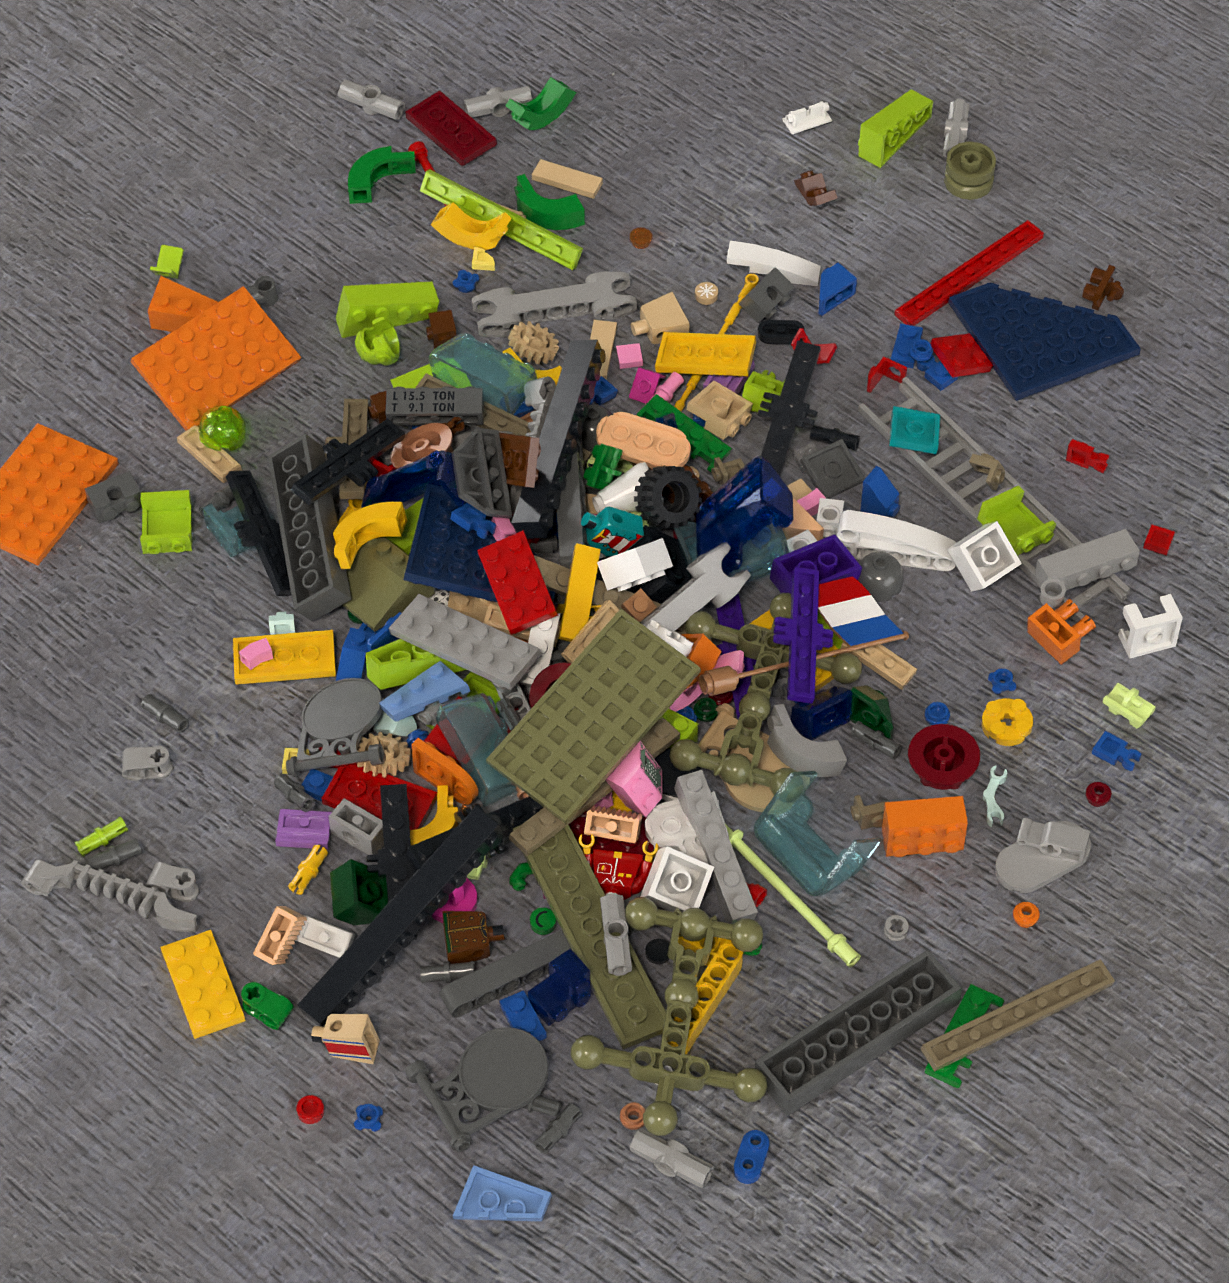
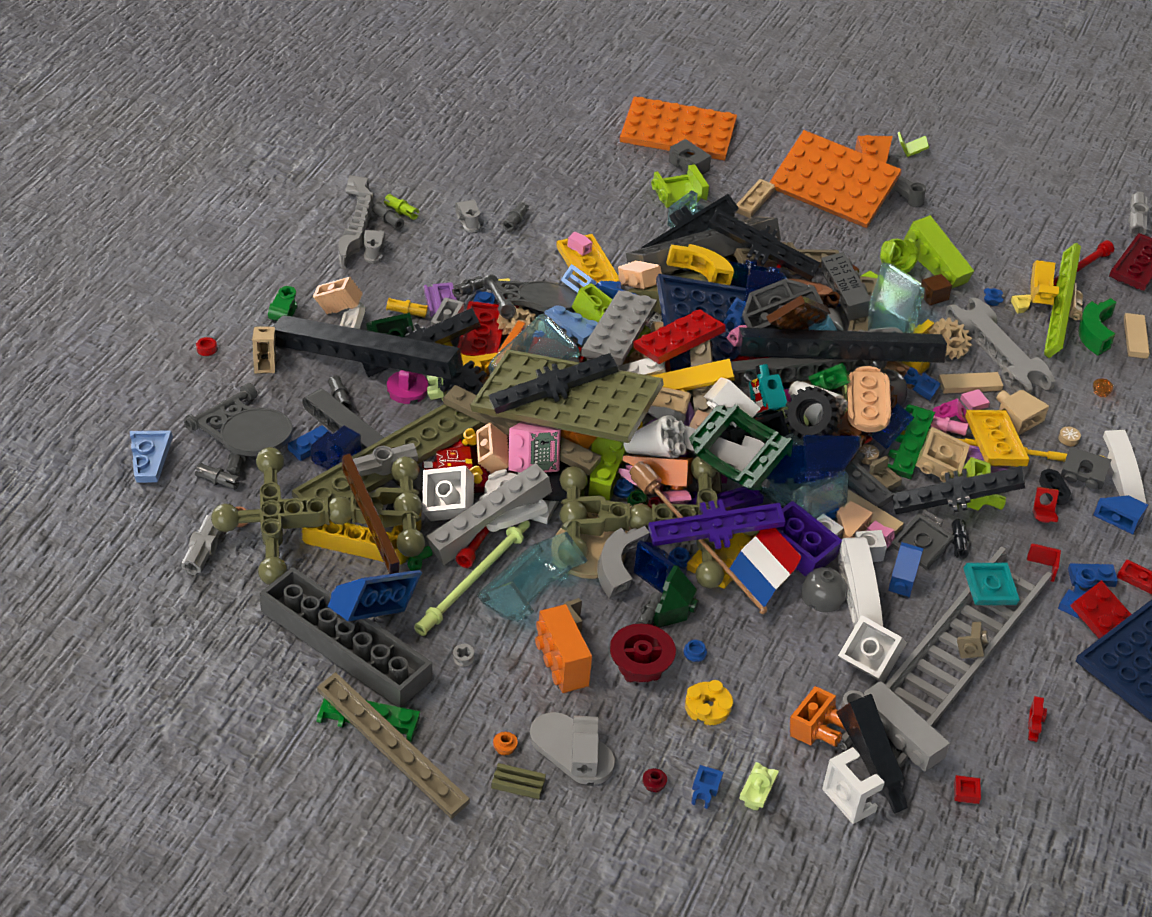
camera: 70 degrees right, 10 degrees down
yellow plate [160,930,245,1039] -> none
clear neon green cylinder [198,405,246,451] -> none
light aqua tile [269,611,296,635] -> none
green arch [348,146,416,204] -> none
blue plate [354,1104,383,1132] -> none
reddish brown torso [442,911,504,964] -> none
blue plate [734,1130,769,1184] -> none
tan tile [841,642,917,690] -> none
lime panel [977,485,1056,556] -> none
light aqua piece [983,765,1007,827] -> none
blue plate [988,669,1016,694] -> none
none -> blue slope [328,570,422,621]
none -> reddish brown tile [342,454,400,574]
none -> black hinge [488,353,619,414]
none -> olive tile [491,763,546,800]
none -> light blue tile [561,264,597,293]
none -> light nougat brick [618,261,662,290]
none -> dark green wedge [689,404,793,490]
none -> black piece [836,694,908,814]

